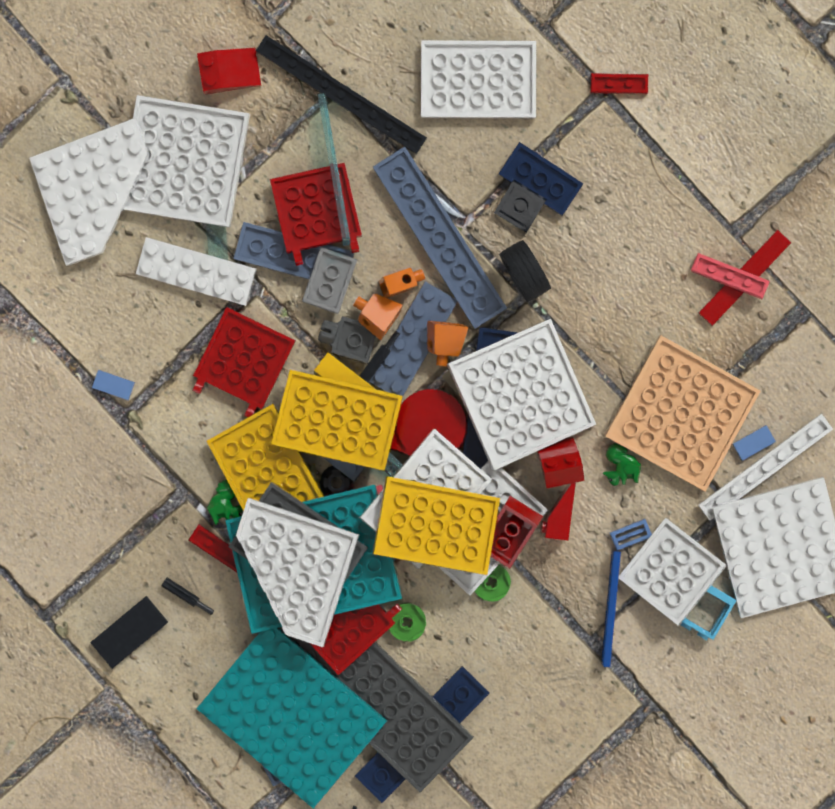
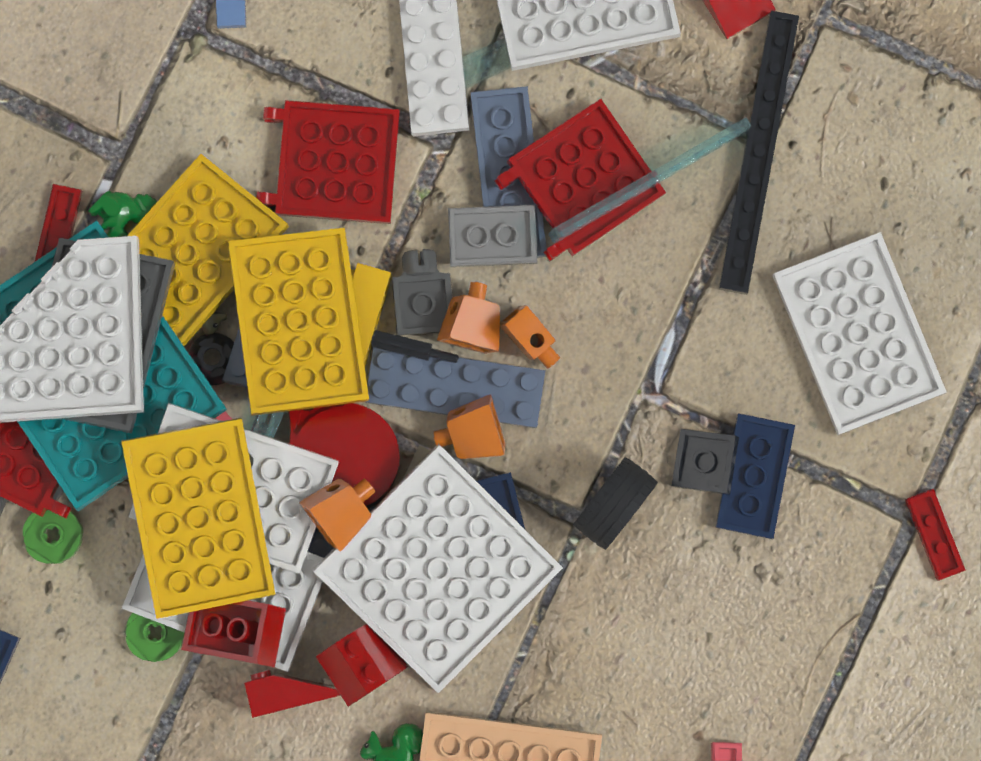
camera: 65 degrees right, 5 degrees down
sand blue plate [373,147,507,329] -> none
none -> orange torso [299,479,375,552]

